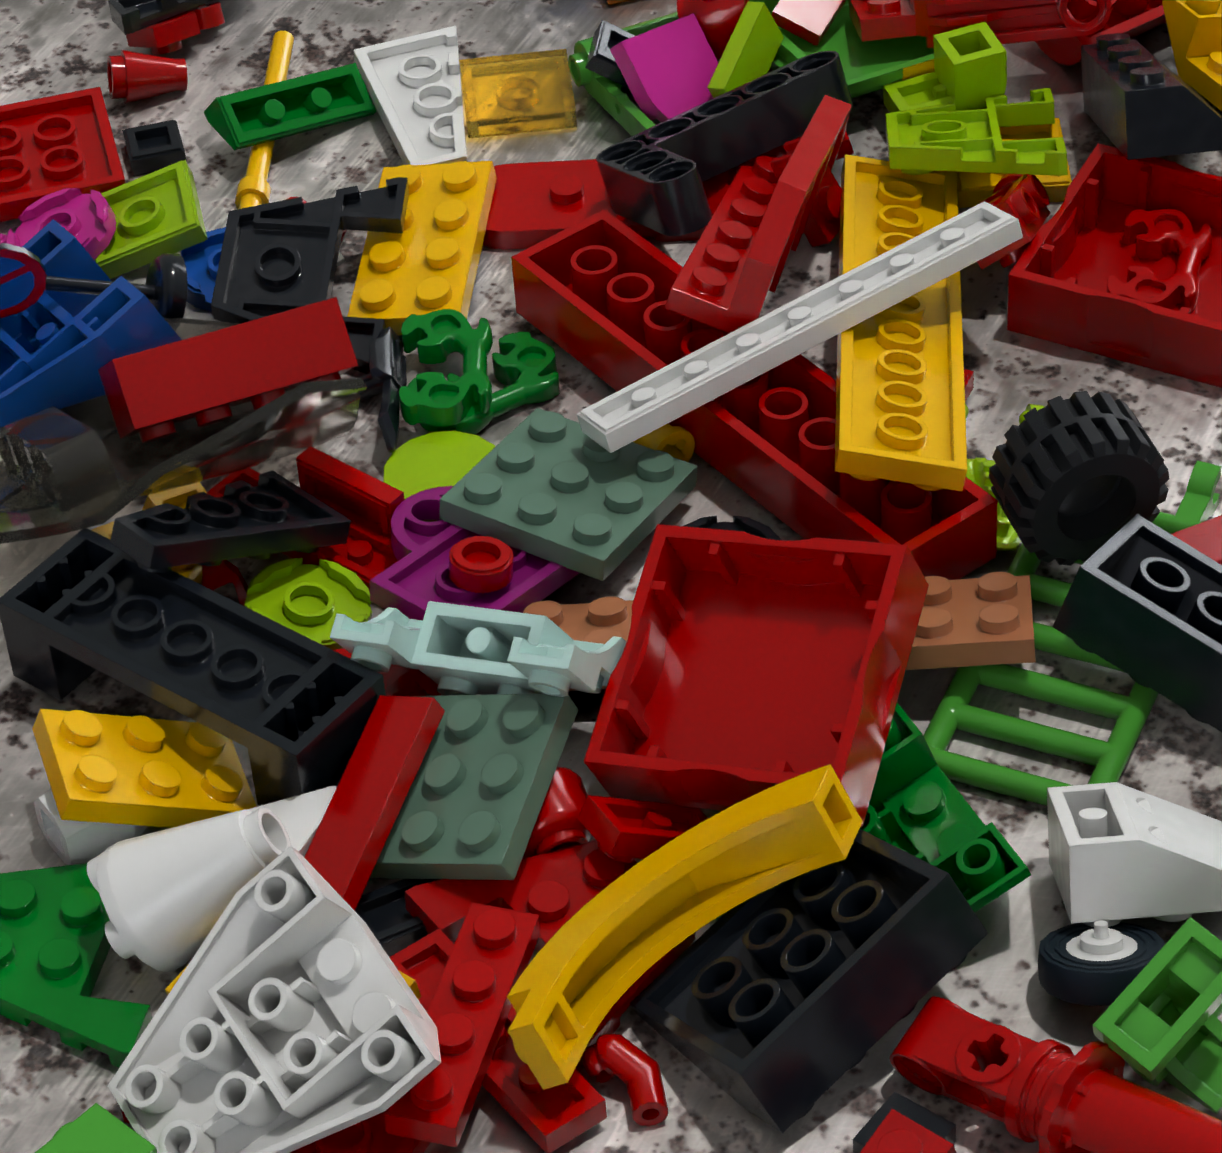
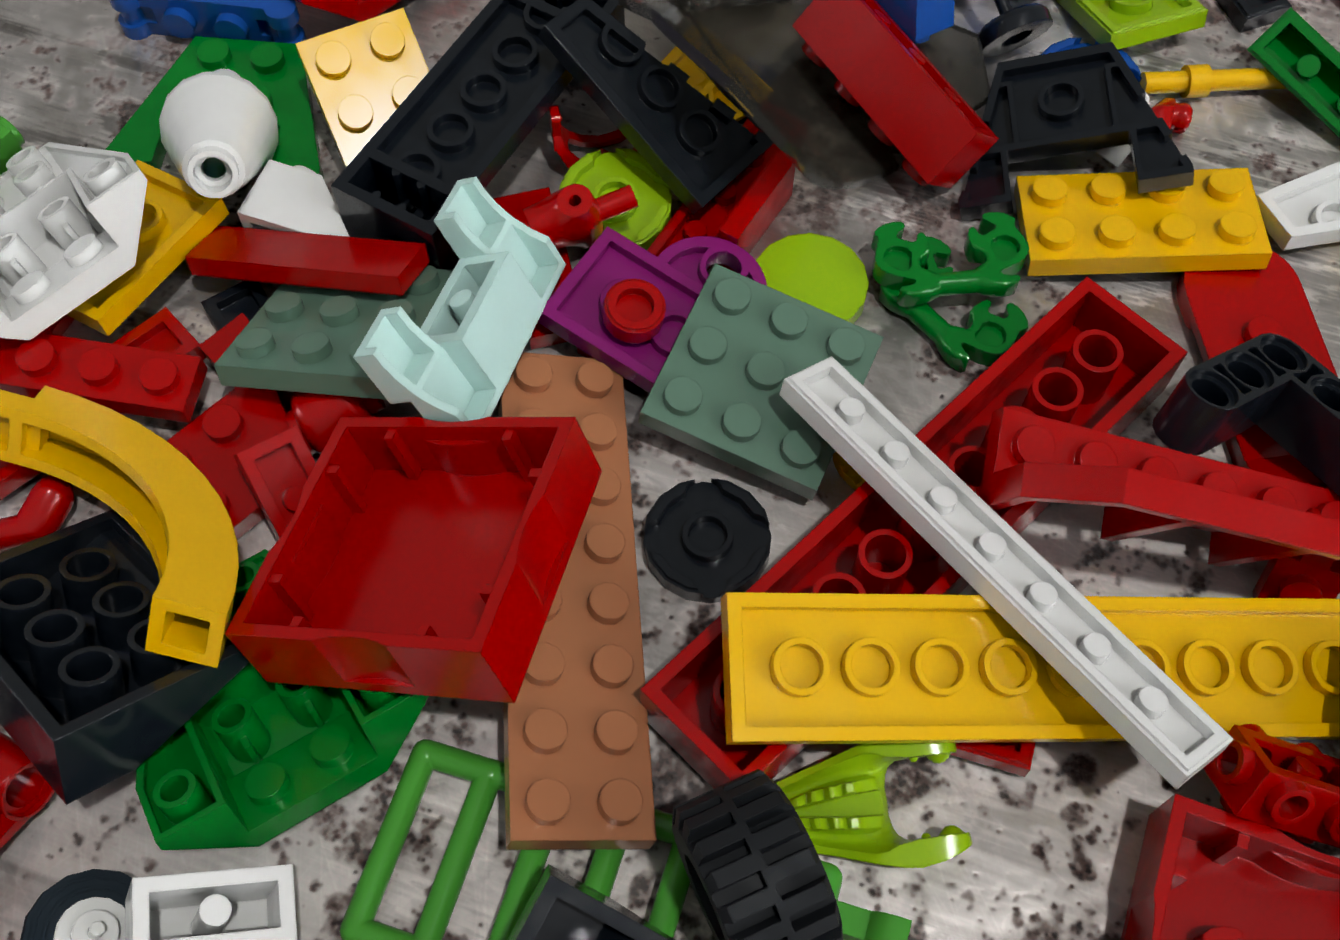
camera: 80 degrees right, 20 degrees up
black piece [350,326,407,453] -> none
none -> red piece [523,184,639,250]

